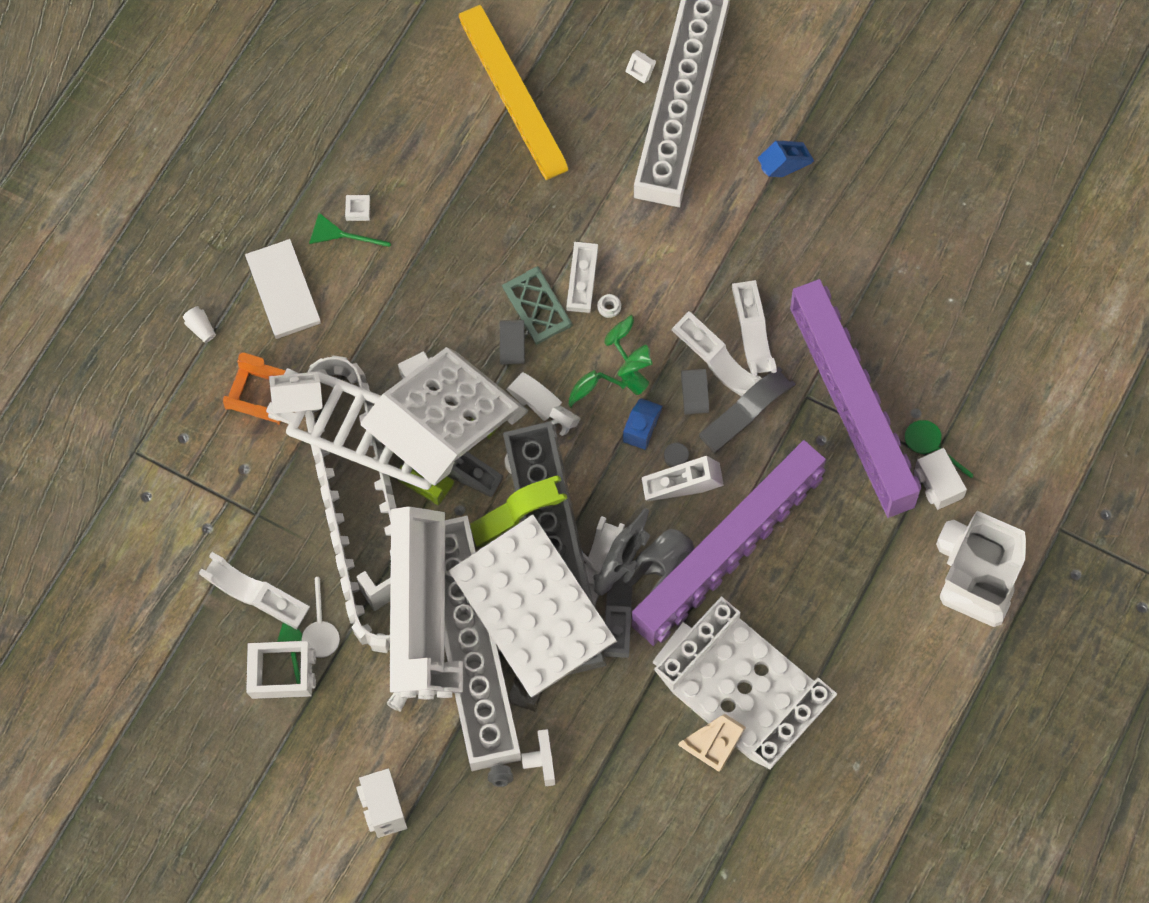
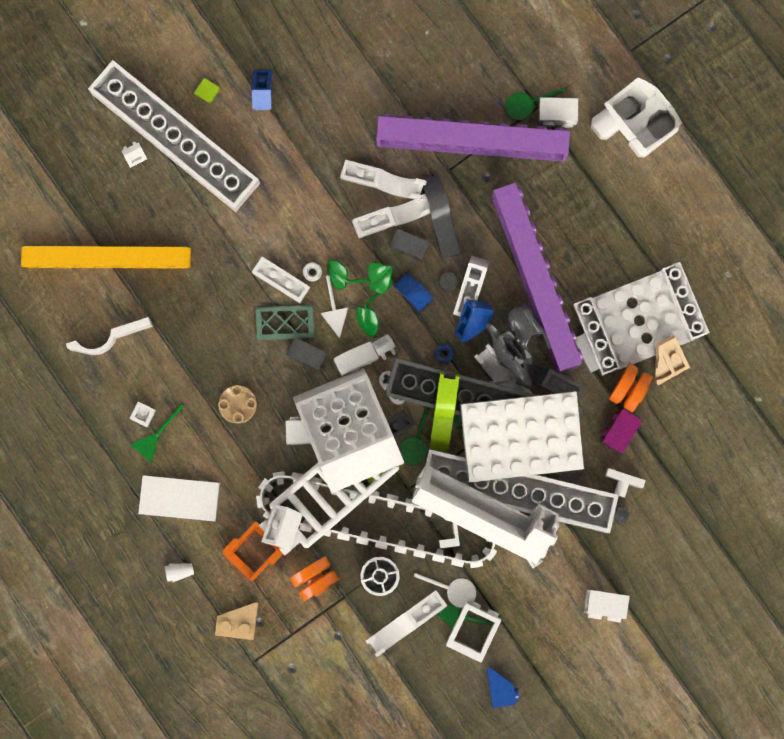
camera: 65 degrees left, 15 degrees up
none -> white piece [66,317,153,355]
none -> lime tile [194,78,220,104]
none -> tan wing [215,602,258,640]
none -> tan dish [218,385,257,424]
none -> orange wheel [289,556,340,602]
none -> white piece [321,275,348,338]
none -> white cylinder [360,557,400,596]
none -> green piece [400,406,429,465]
none -> blue plate [434,344,454,364]
none -> blue slope [455,299,494,342]
none -> blue slope [486,667,519,708]
none -> magenta brick [601,409,642,455]
none -> orange wheel [609,363,653,413]

